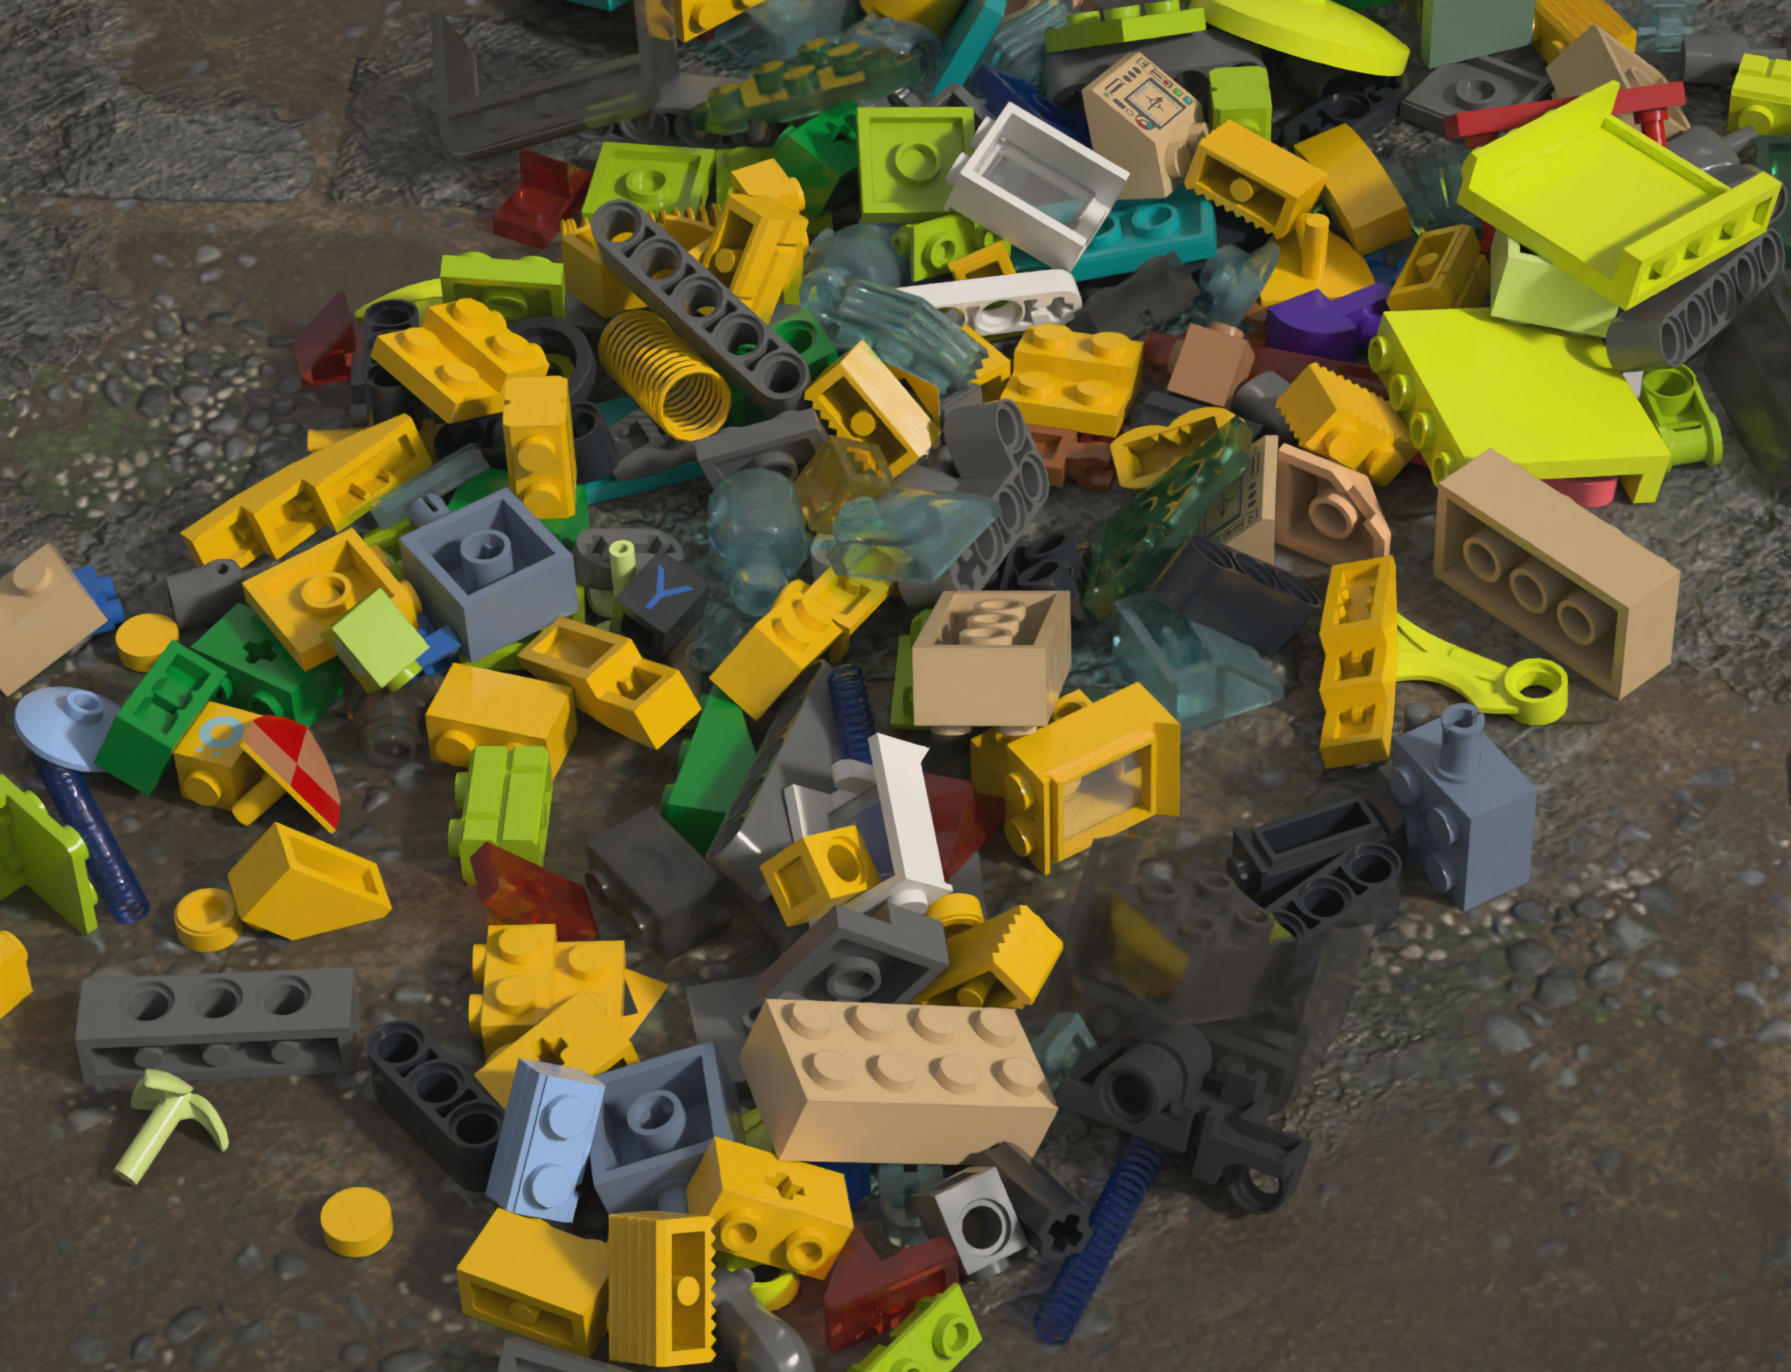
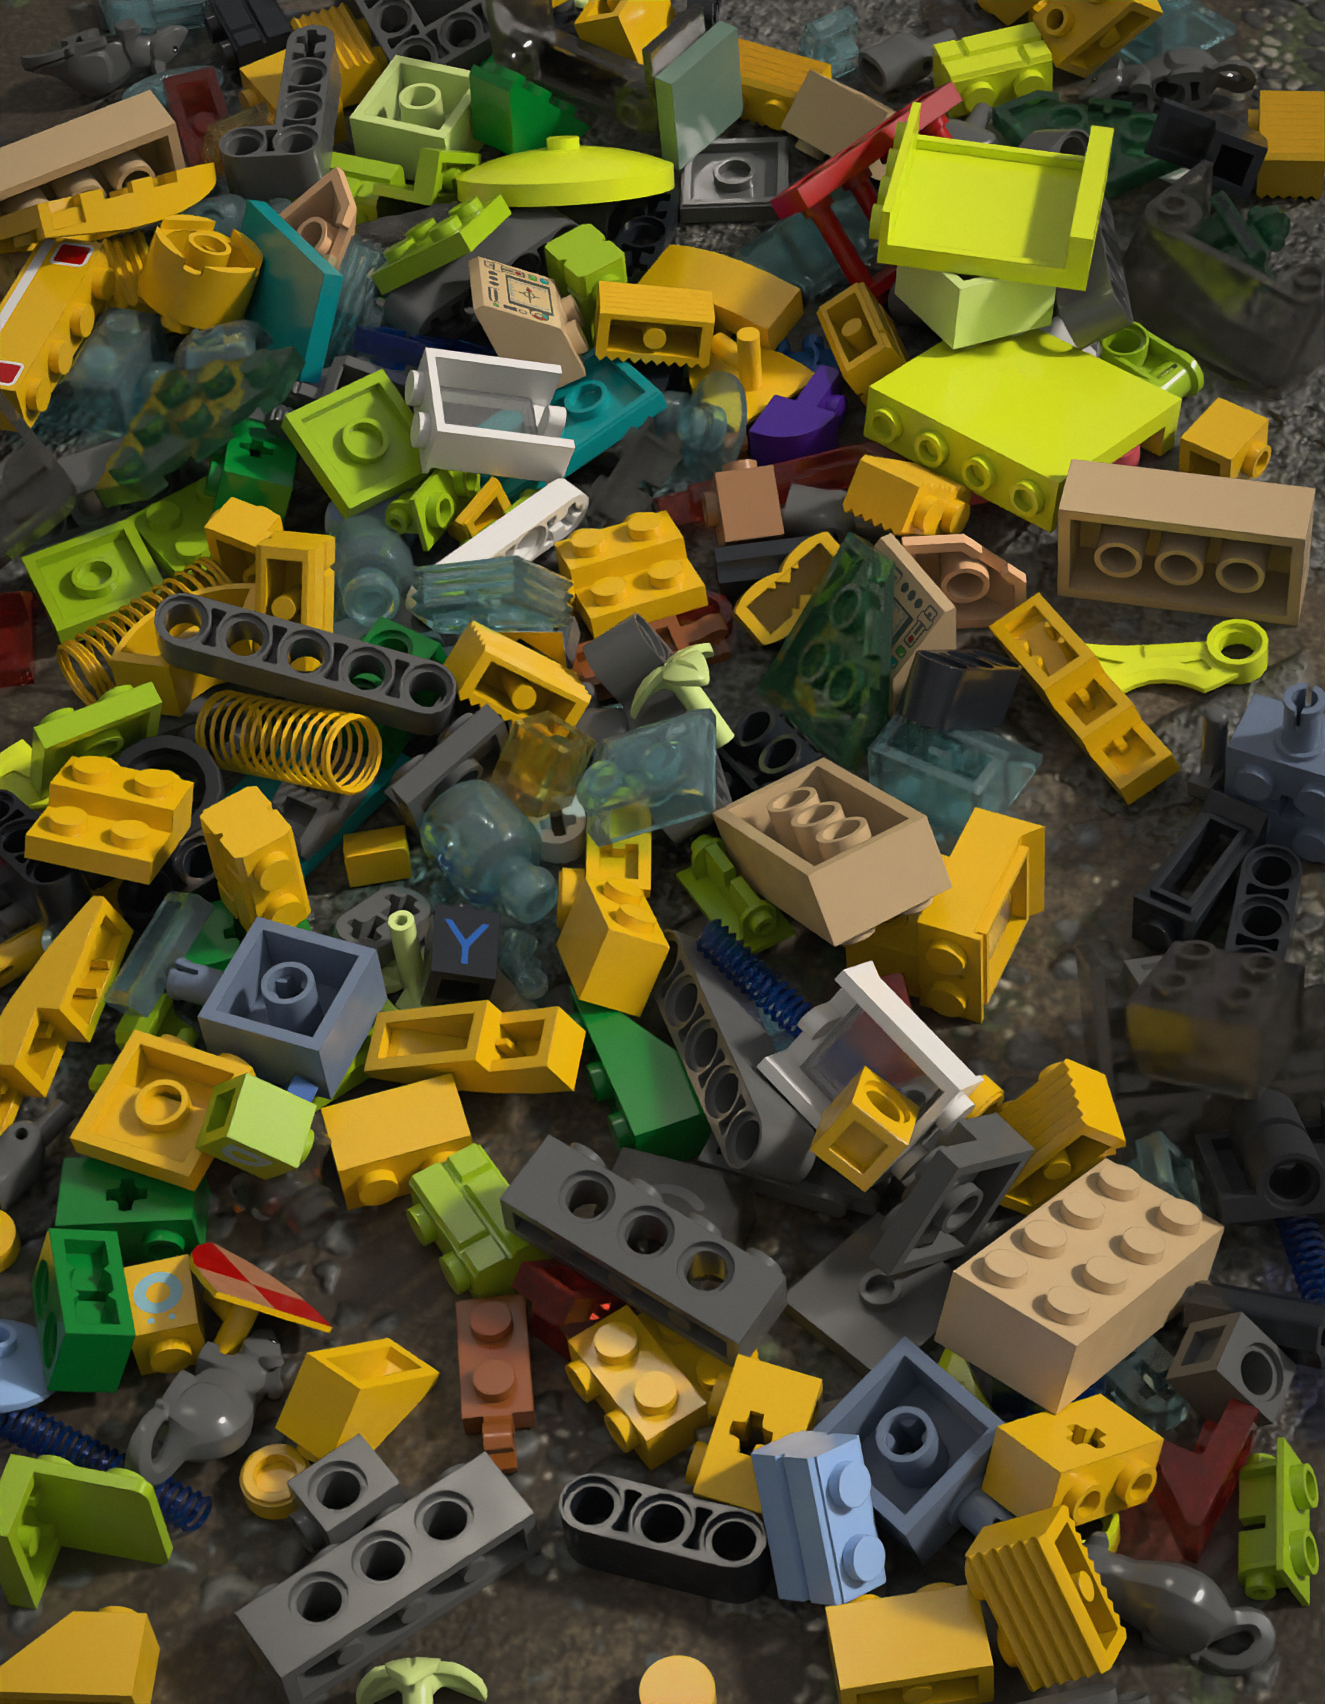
camera: 30 degrees left, 5 degrees up
none -> dark grey animal [124,1328,284,1486]
none -> dark grey brick [287,1433,406,1553]
none -> yellow slope [343,825,413,888]
none -> dark orange plate [455,1293,536,1474]
none -> dark grey brick [500,1134,787,1368]
none -> yellowish green plant [630,643,734,749]
none -> yellow brick [1179,397,1271,480]

